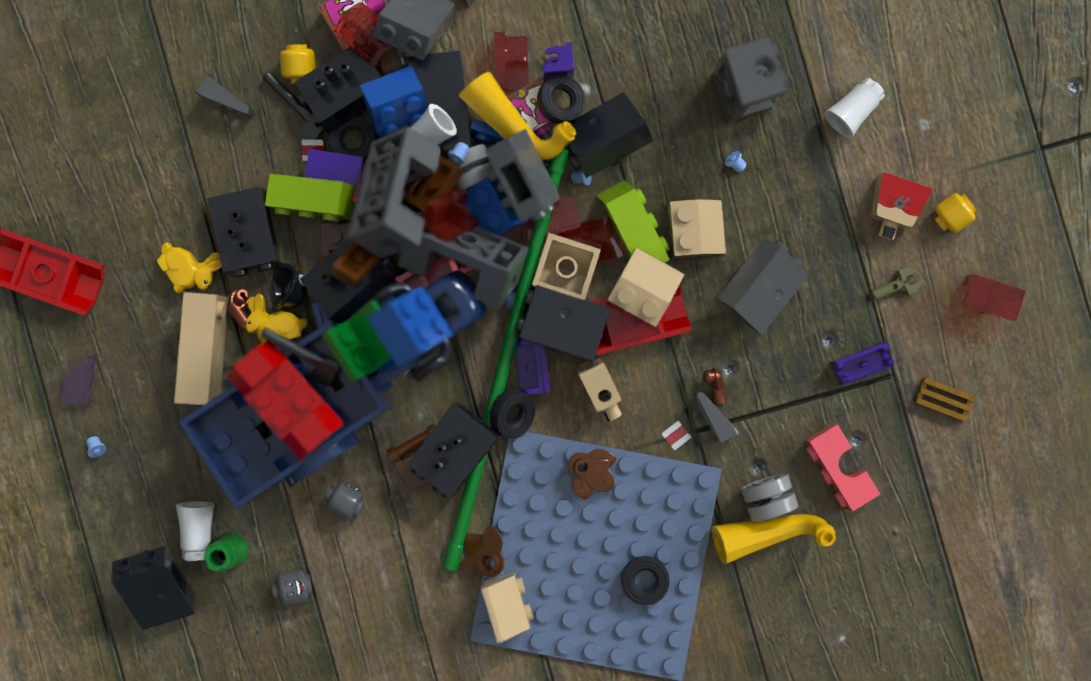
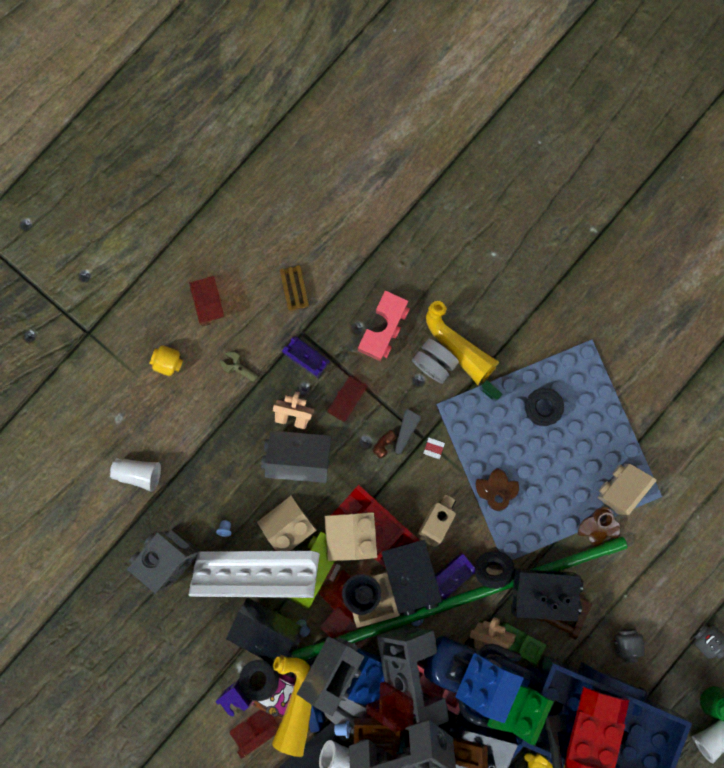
camera: 125 degrees left, 5 degrees down
torso [870,172,932,241] -> none
none -> white plate [189,551,320,598]
none -> light nougat hips [273,391,314,429]
none -> clear red panel [327,376,368,423]
none -> black helmet [342,574,382,615]
none -> light nougat hips [470,617,516,656]
none -> dark green tile [479,380,503,402]
none -> bright green slope [502,622,546,665]

